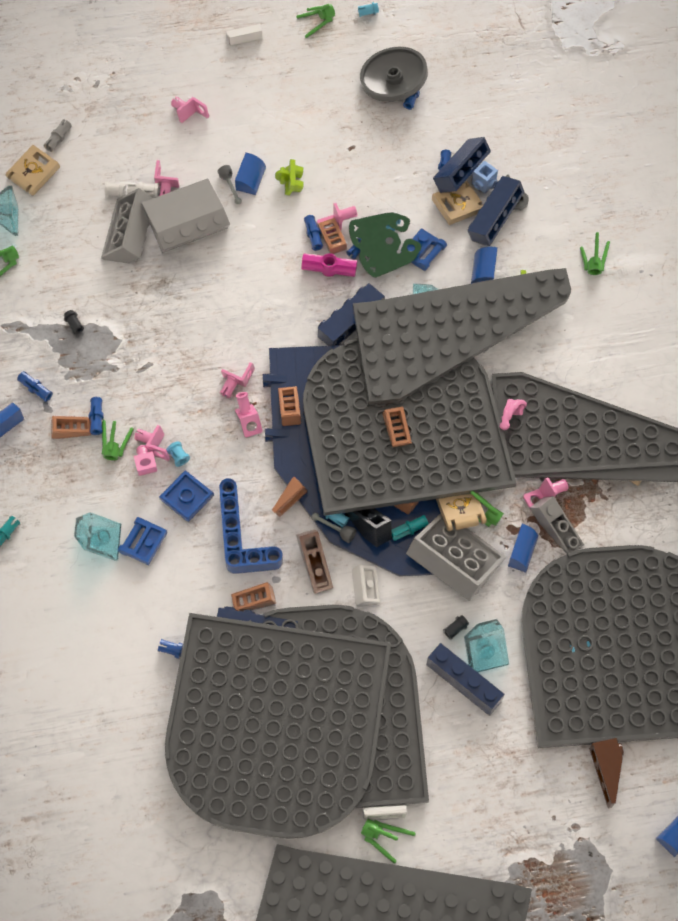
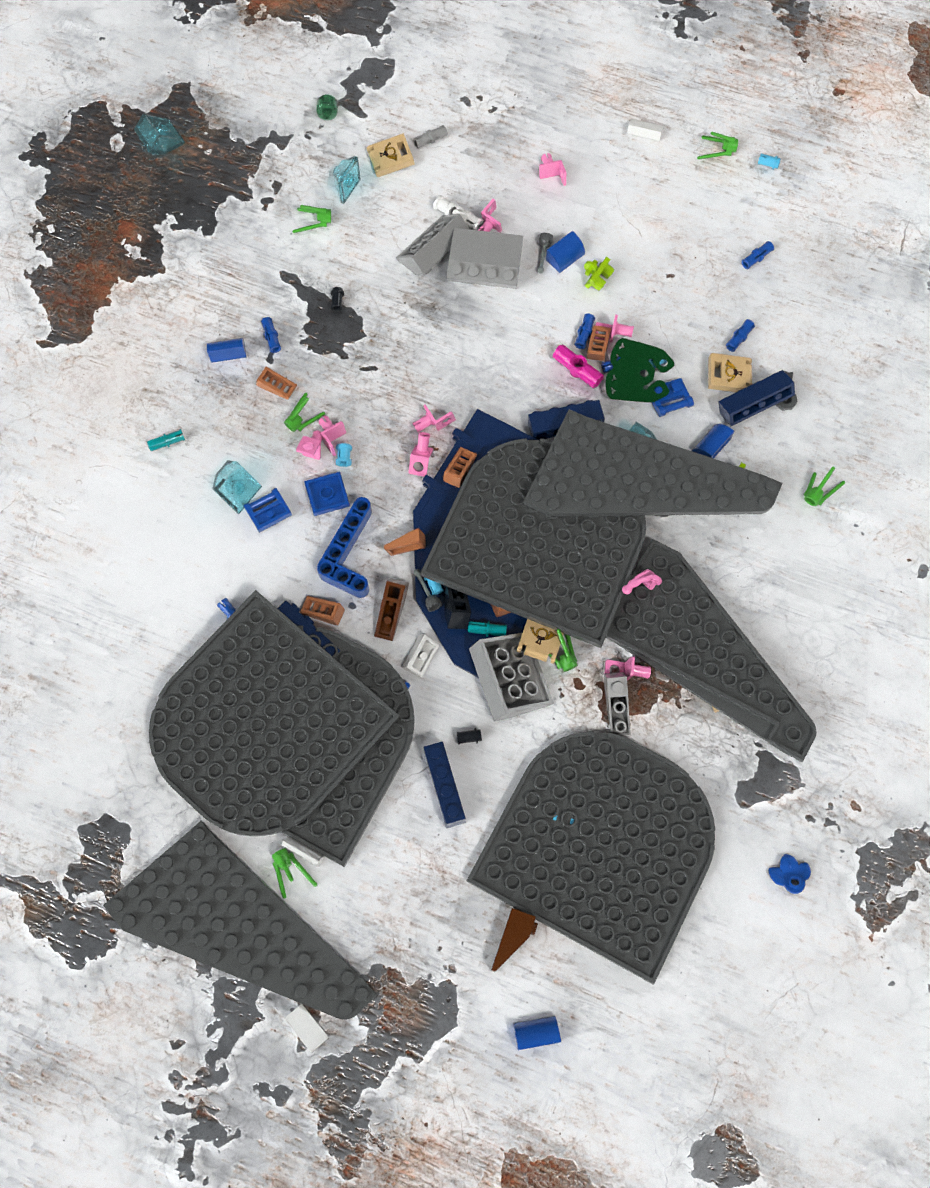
camera: 35 degrees right, 5 degrees up
blue pin [88,397,104,435] -> none
dark grey dish [360,47,428,102] -> none
nougat slope [383,407,412,447] -> none
dark blue brick [433,137,491,193] -> none
clear light blue slope [464,619,509,672] -> none
light blue brick [472,161,498,193] -> none
blue brick [508,524,538,573] -> none

